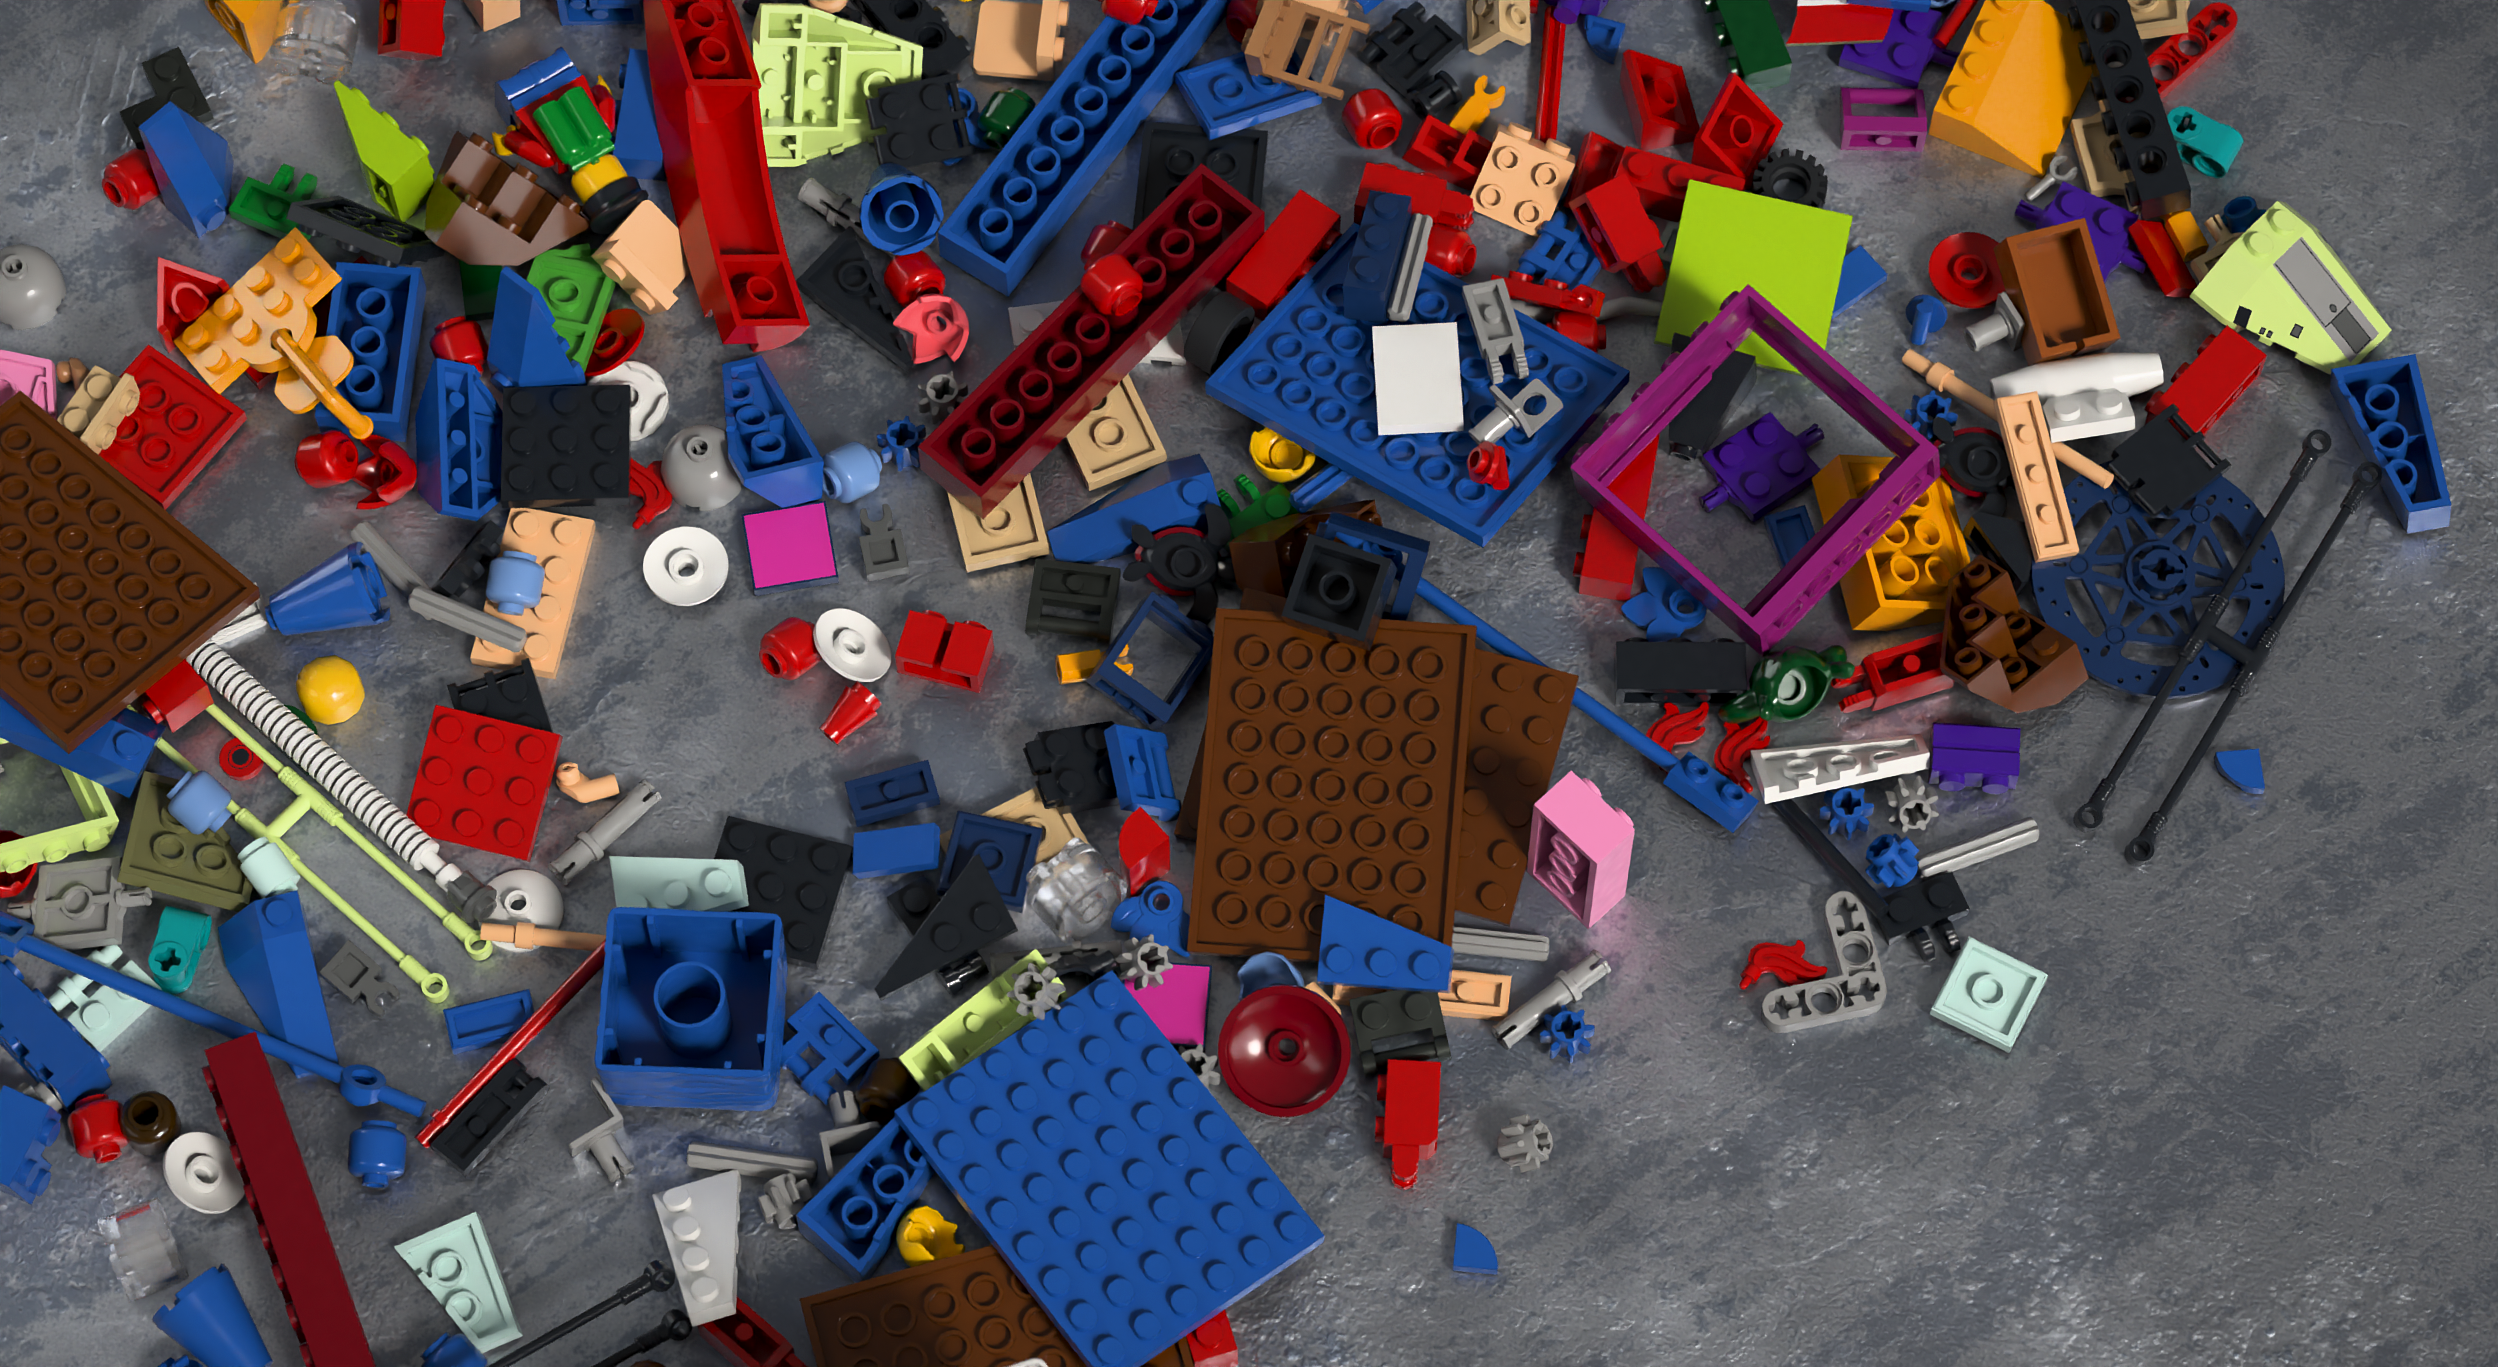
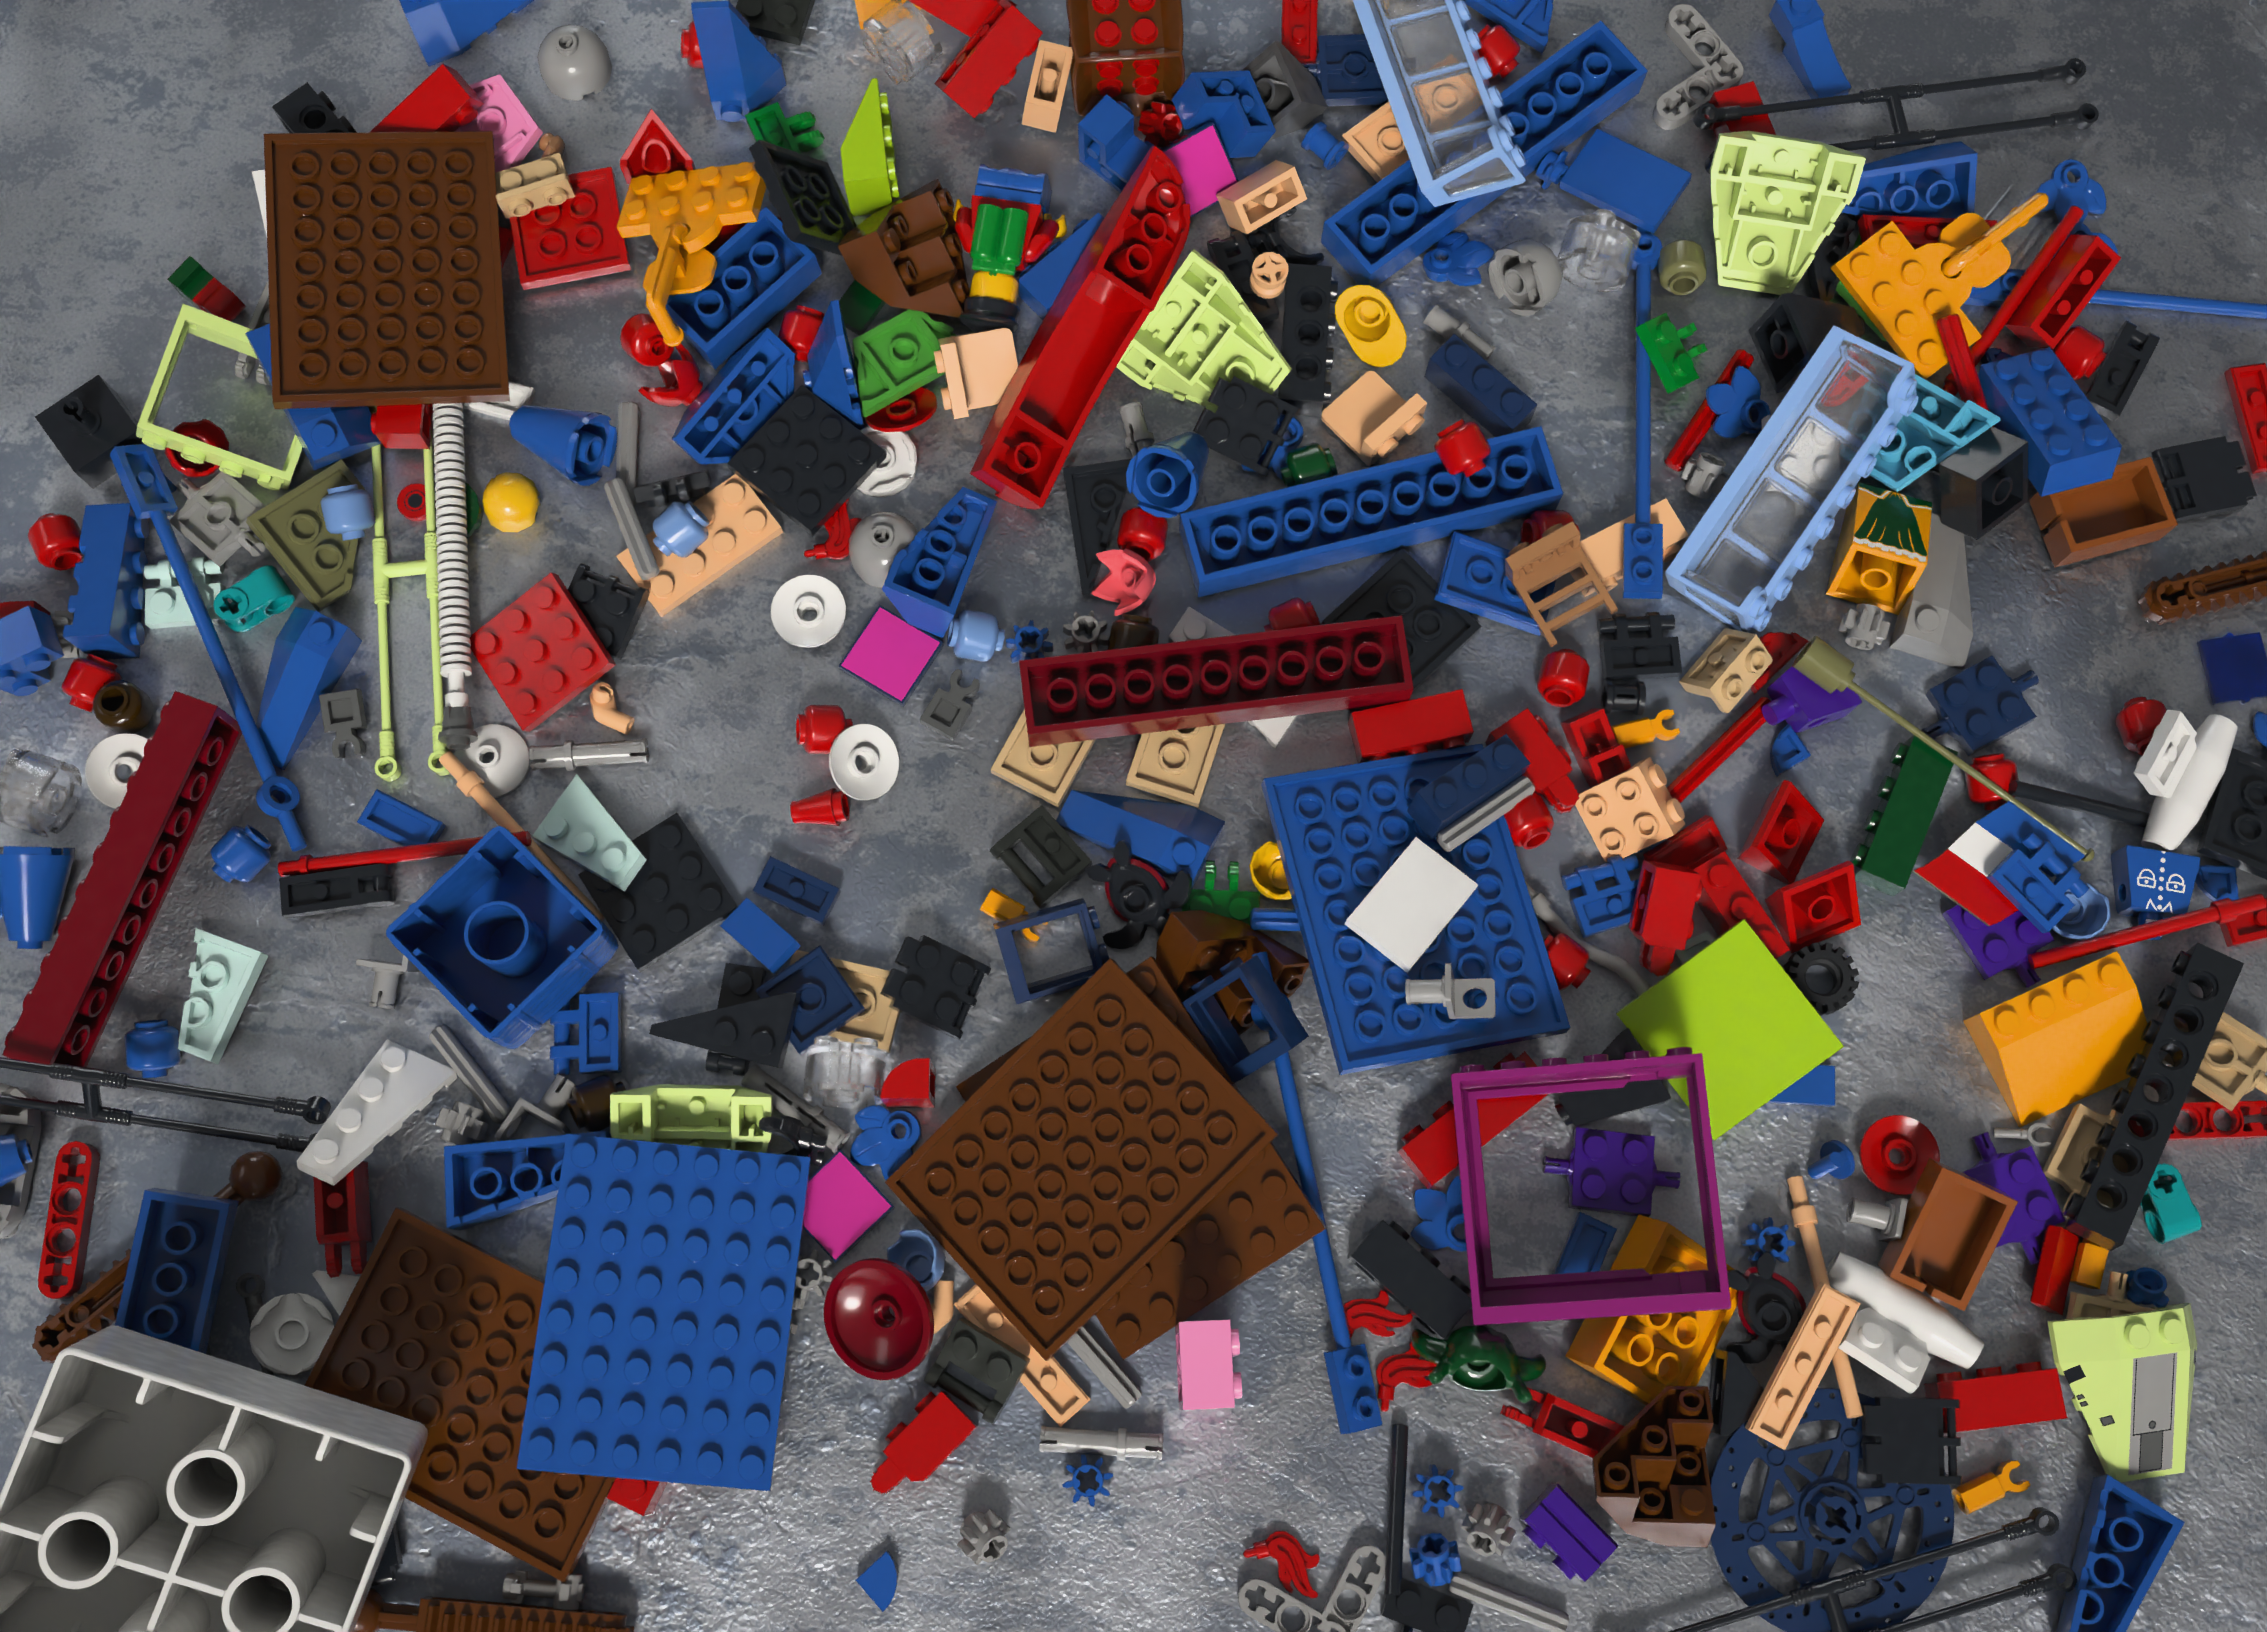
camera: 40 degrees right, 10 degrees up
light aqua brick [238,837,300,899] -> none
red piece [895,610,994,693] -> none
yellow hair [896,1205,966,1267] -> none
light grey gear [1007,963,1066,1021] -> none
red head [1080,253,1143,316] -> none
blue plate [1104,724,1182,822] -> none
light grey gear [1115,934,1173,991] -> none
black tyre [1183,291,1255,375] -> none
black brick [1281,534,1398,651] -> none
blue wing [1317,895,1454,993] -> none
light grey hinge [1462,278,1529,384] -> none
red plate [1467,441,1510,490] -> none
red hinge [1490,271,1606,318] -> none
white wing [1751,734,1930,804] -> none
magenta tile [1840,87,1927,152] -> none
none -> dark brown head [1107,614,1160,650]
none -> light orange bar [1952,1460,2031,1515]

